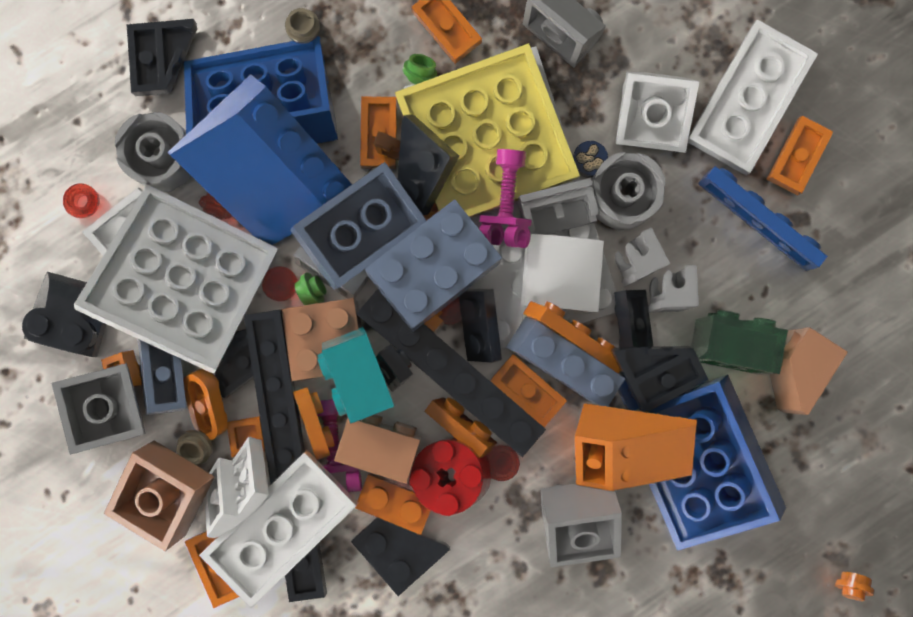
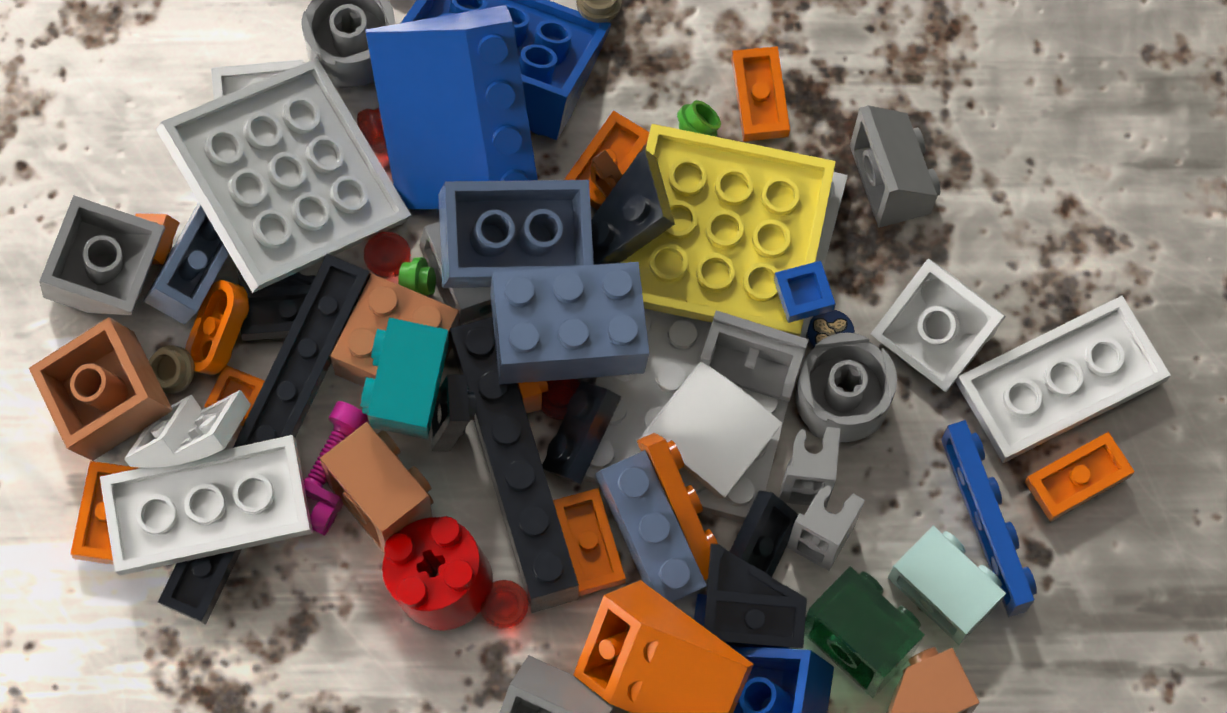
camera: 30 degrees right, 15 degrees down
black slope [22,272,107,357] -> none
clear red plate [63,183,100,219] -> none
orange plate [293,387,335,460] -> none
black wing [351,517,450,596] -> none
orange plate [355,473,431,535] -> none
orange plate [424,397,498,458] -> none
dark pink bar [479,149,532,248] -> none
none -> blue plate [774,261,836,323]
none -> light aqua brick [888,525,1006,645]

